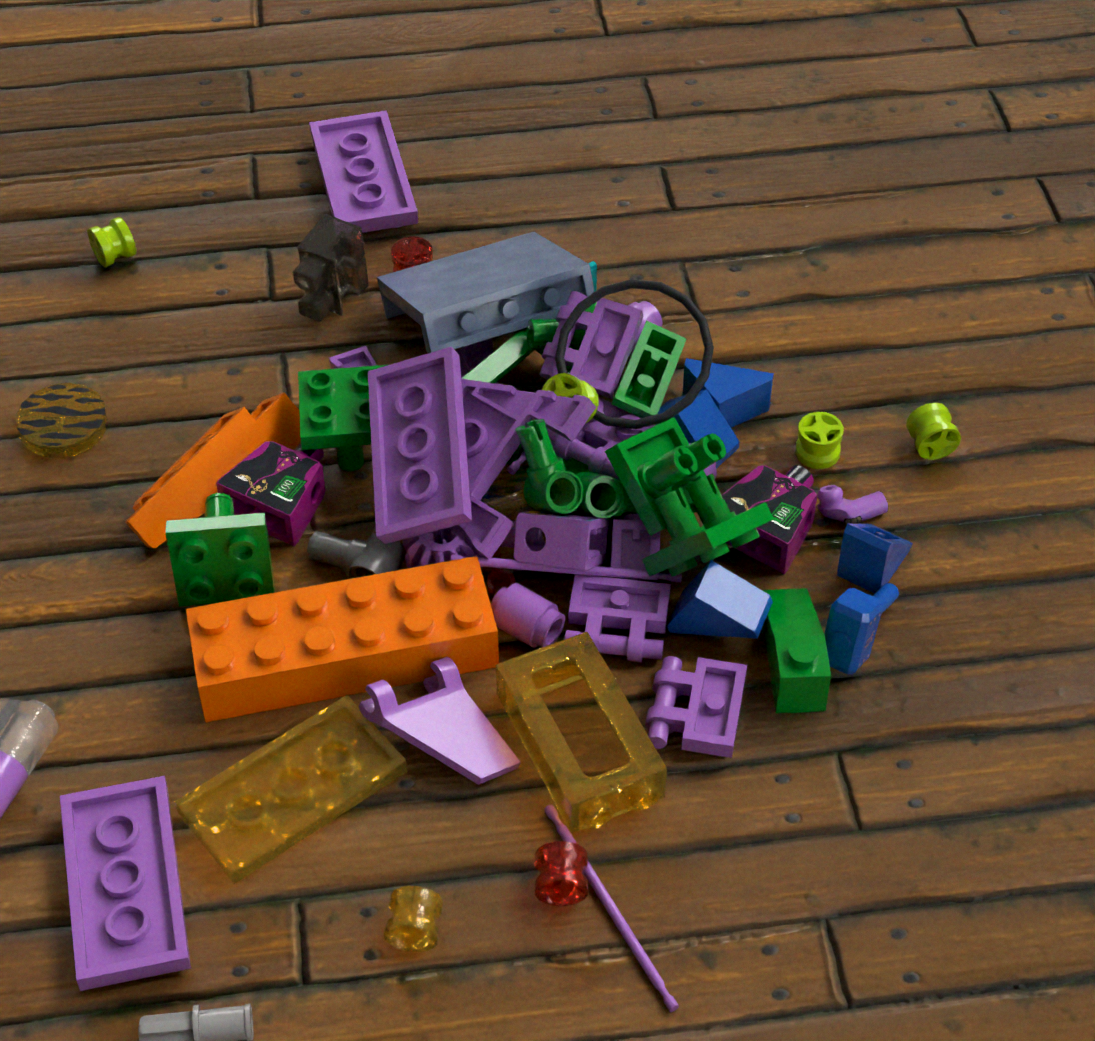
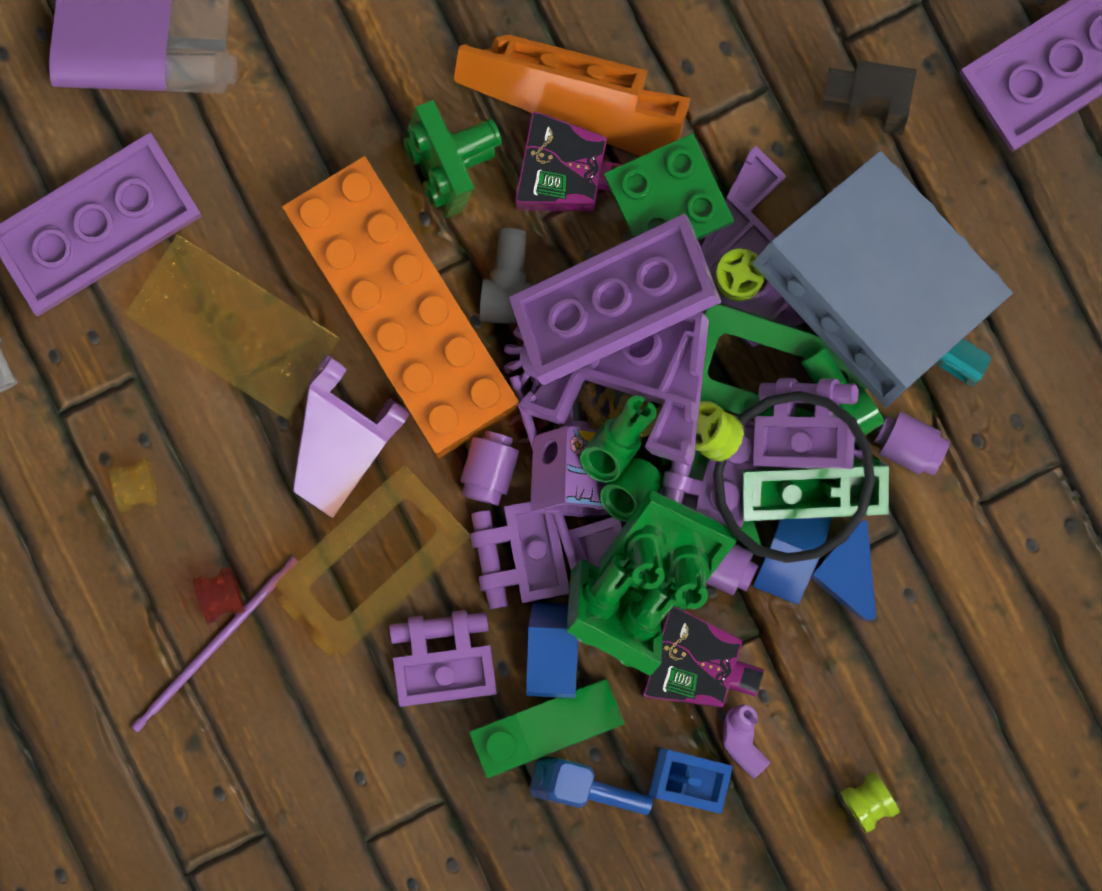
camera: 75 degrees right, 35 degrees up
clear red wheel [391,236,433,272] -> none
lime wheel [795,412,844,469] -> none

